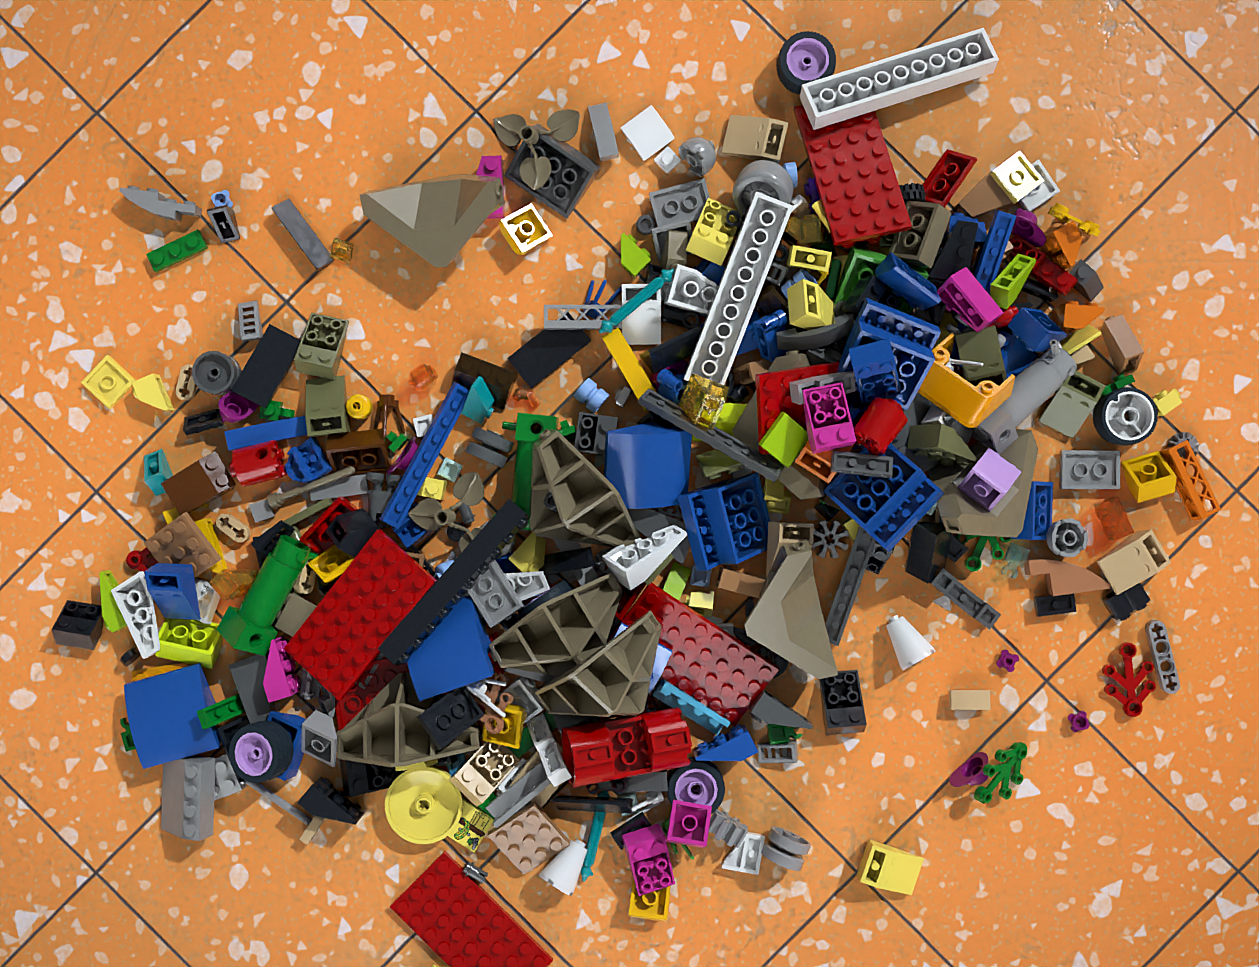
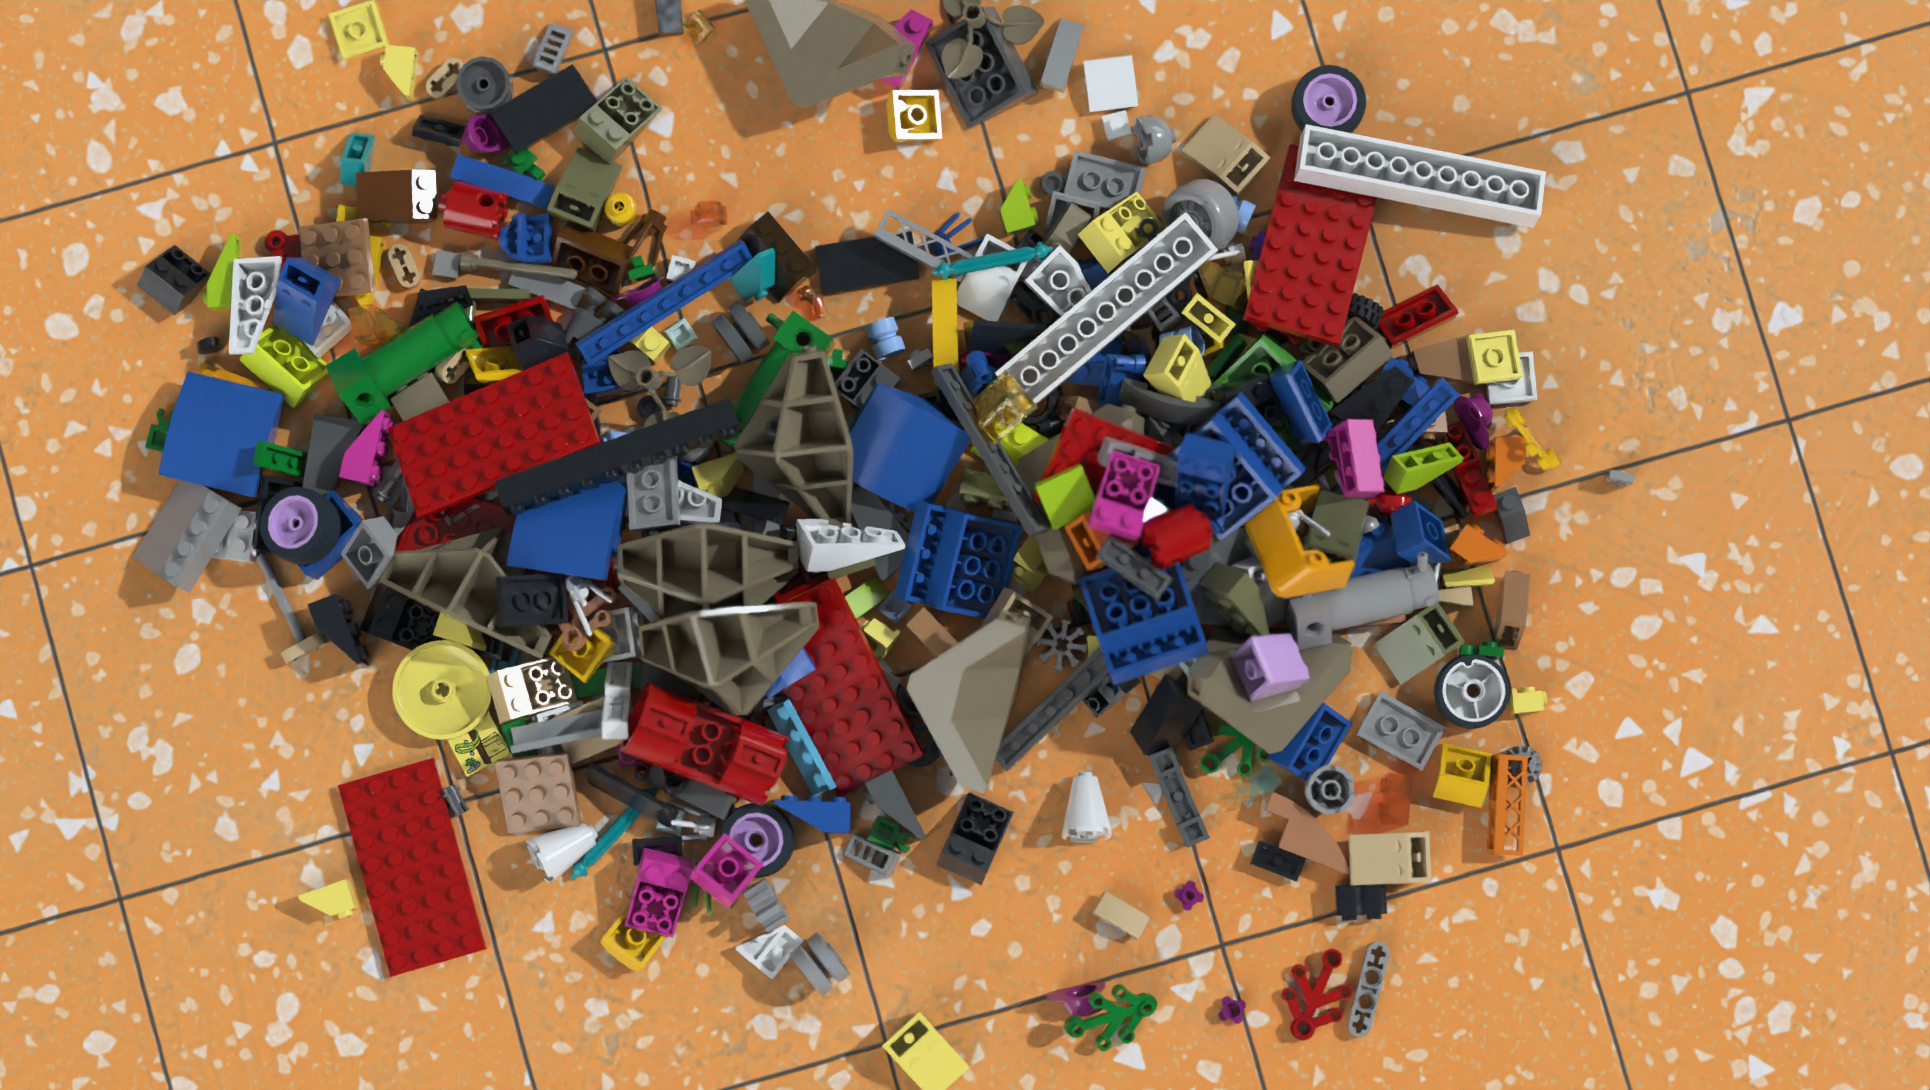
camera: 30 degrees right, 5 degrees down
none -> light grey tile [1605,469,1635,486]

